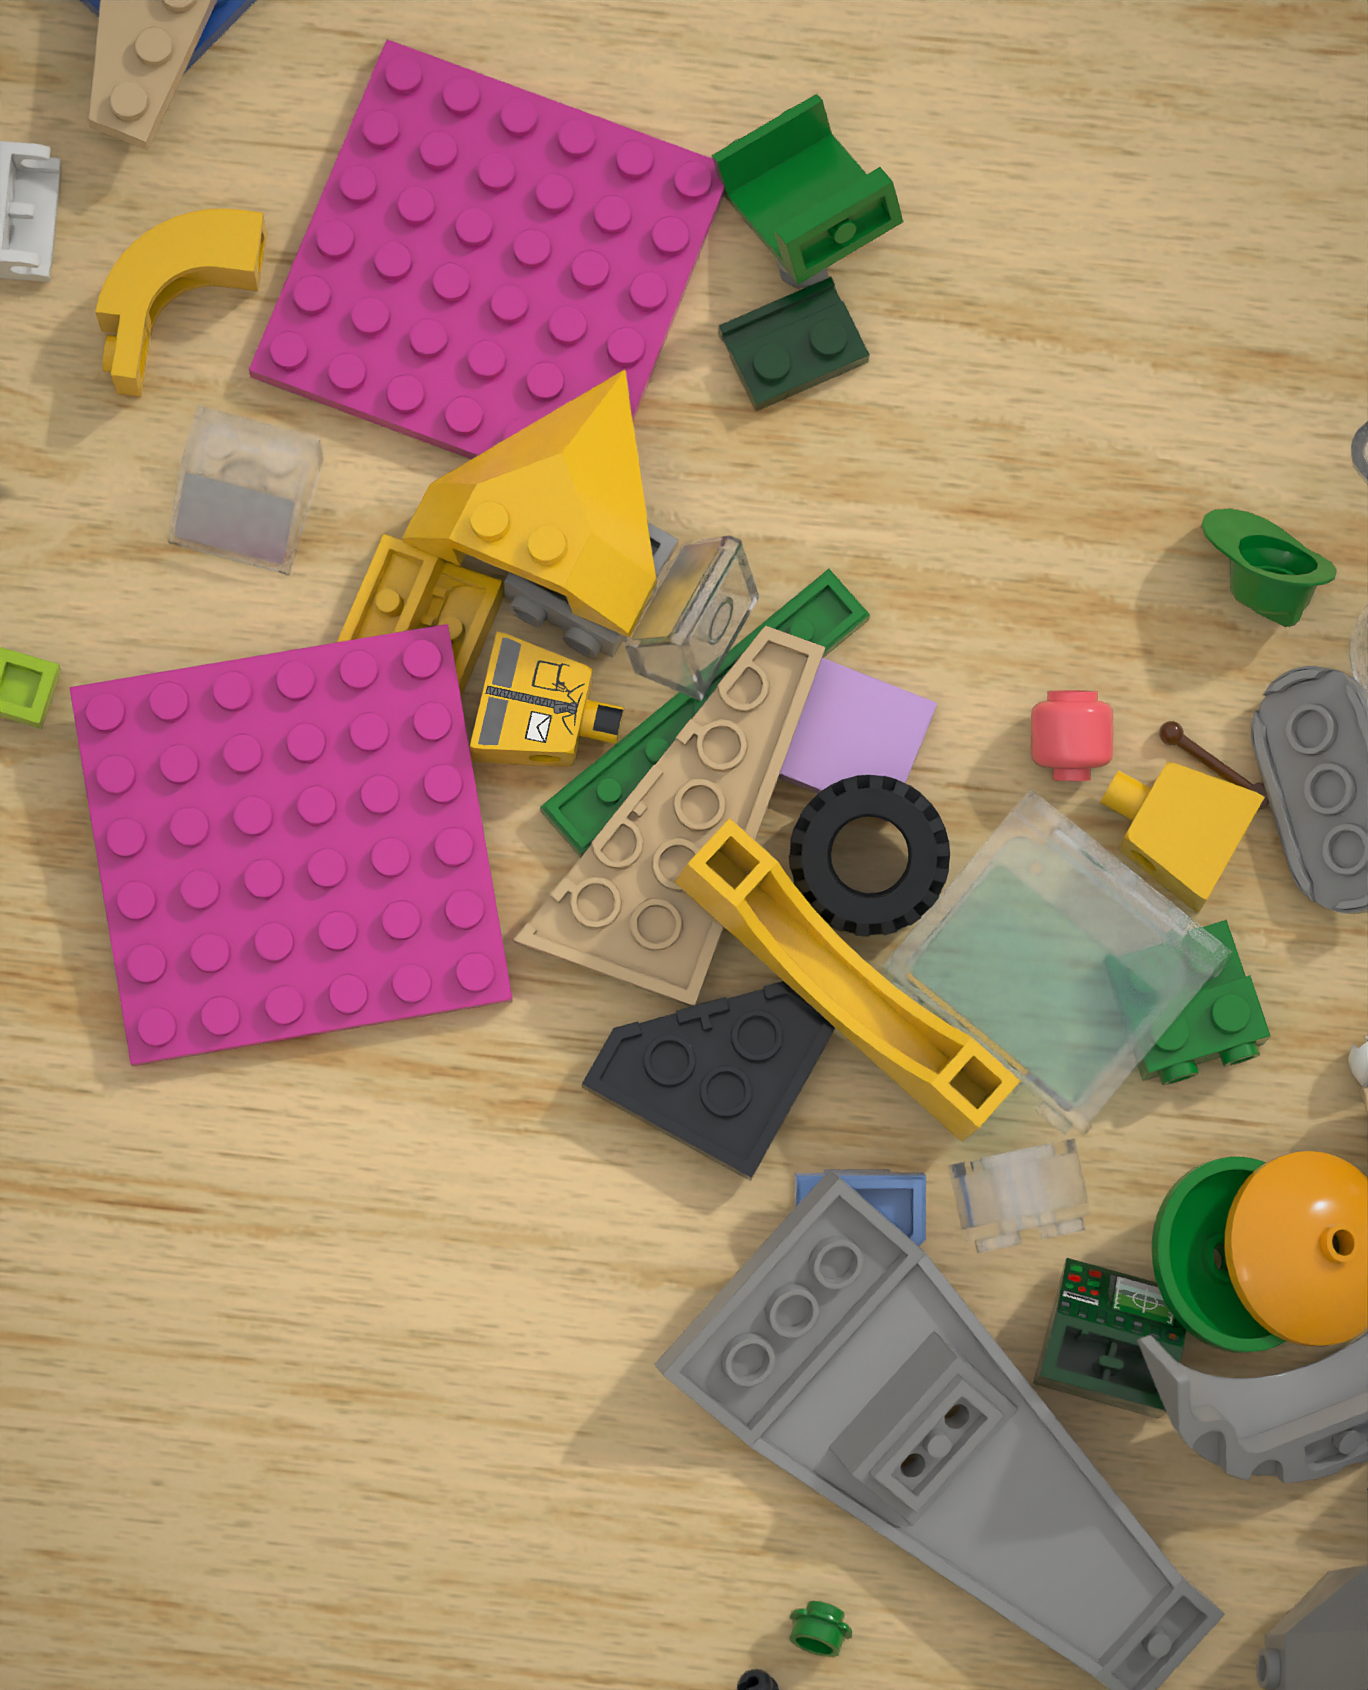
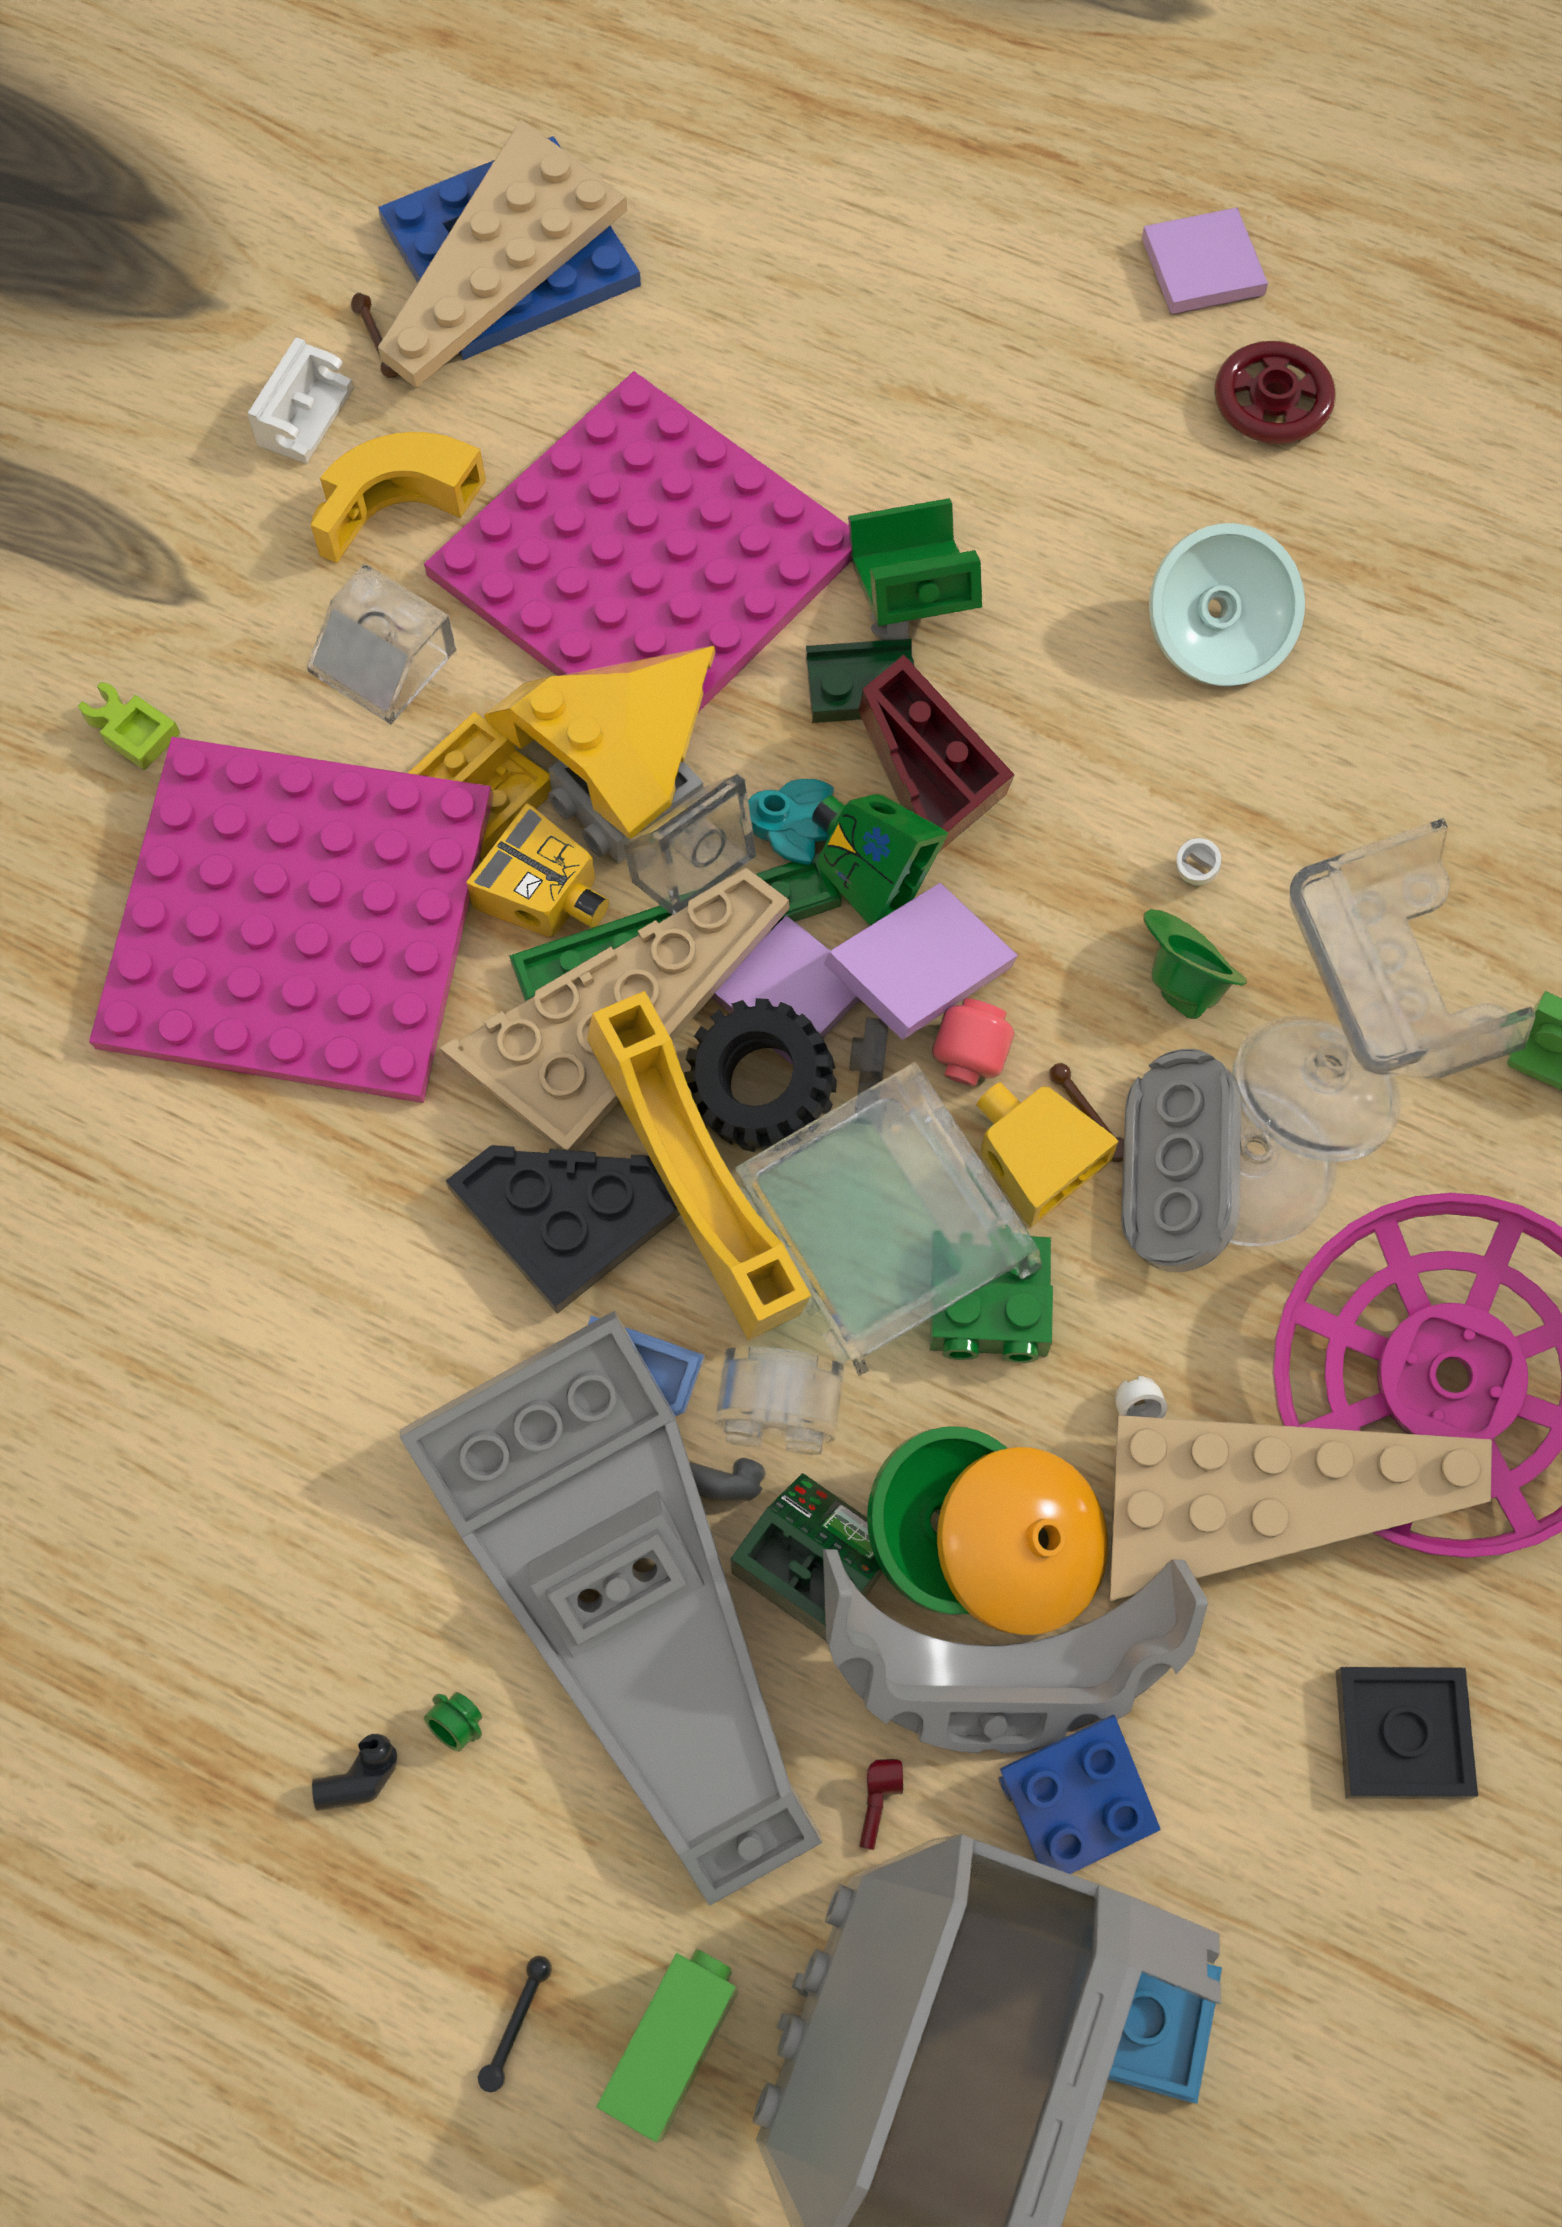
camera: 25 degrees right, 10 degrees down
none -> reddish brown hinge [351,293,398,378]
none -> dark grey arm [689,1458,765,1501]
none -> teal plate [745,779,834,865]
none -> green torso [812,794,949,926]
none -> lavender tile [824,883,1018,1040]
none -> clear smoke plate [849,1017,888,1127]
none -> dark red wedge [858,655,1015,852]
none -> dark red hand [859,1759,903,1850]
none -> light aqua dish [1149,523,1305,686]
none -> white hinge [1176,838,1221,886]

